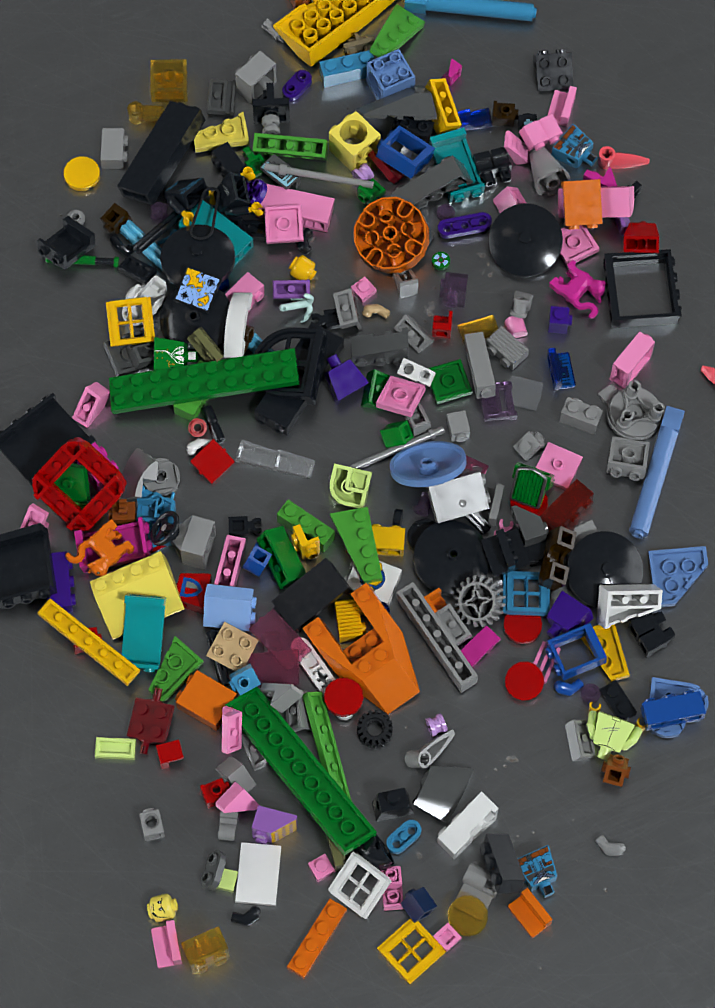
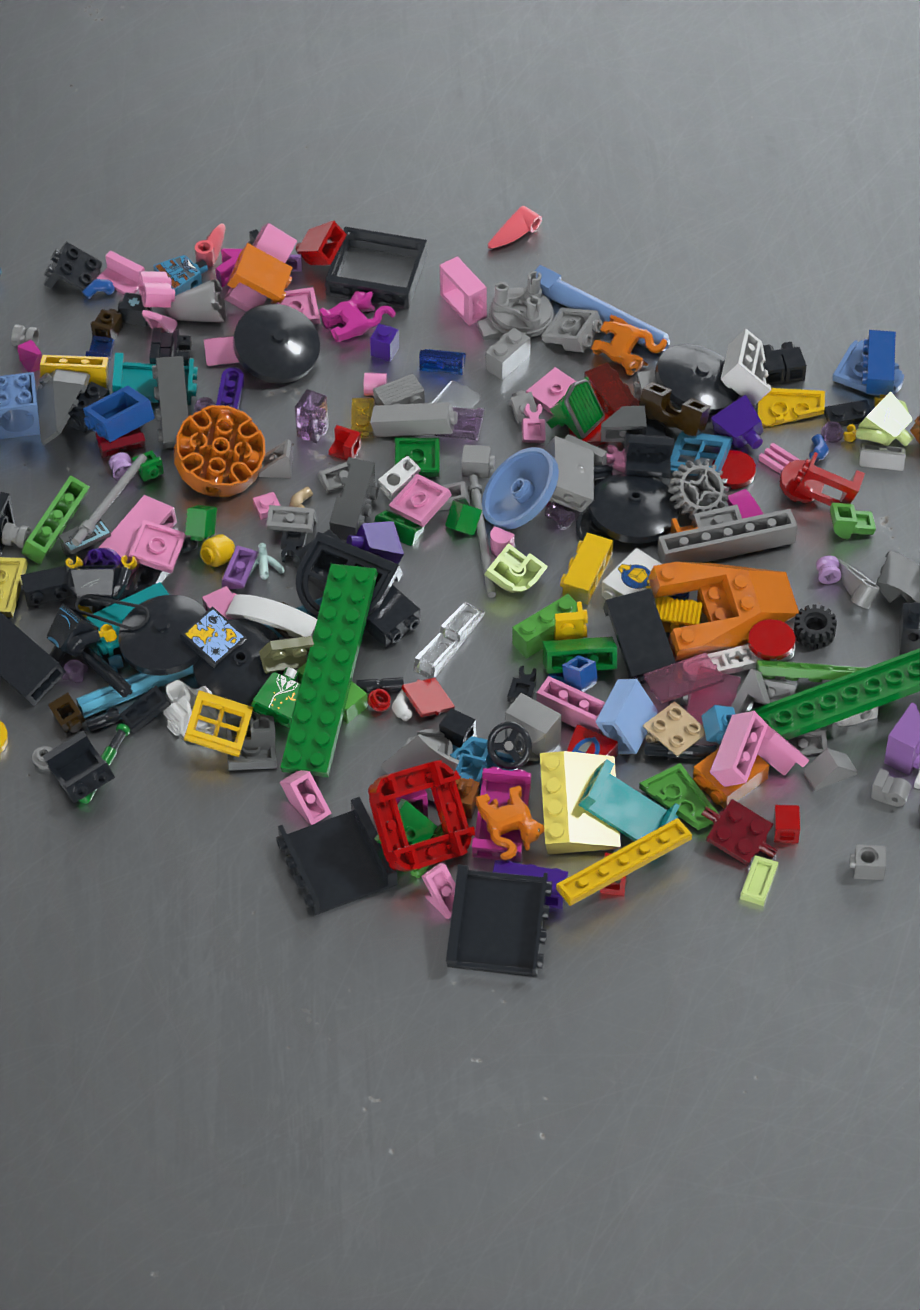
camera: 70 degrees left, 15 degrees down
red brick [200,778,230,809] -> none
bright pink slope [215,782,260,813] -> none
green plate [242,146,265,178] -> none
light yellow brick [329,111,381,172] -> none
bright green wing [330,507,383,584] -> none
black tile [392,509,403,527] -> none
green tile [432,252,450,271] -> none
light grey piece [510,291,533,318] -> none
blue window [545,623,607,681] -> none
medium blue plate [648,546,708,607] -> none
none -> light grey wheel [11,324,39,346]
none -> blue arm [82,279,115,299]
none -> green brick [184,505,217,541]
none -> black panel [439,709,476,748]
none -> bright pink brick [490,526,515,557]
none -> bright pink plate [522,404,546,443]
none -> orange animal [591,315,667,376]
none -> bright pink brick [710,711,768,787]
none -> red panel [795,452,865,506]
none -> bright green brick [830,503,876,539]

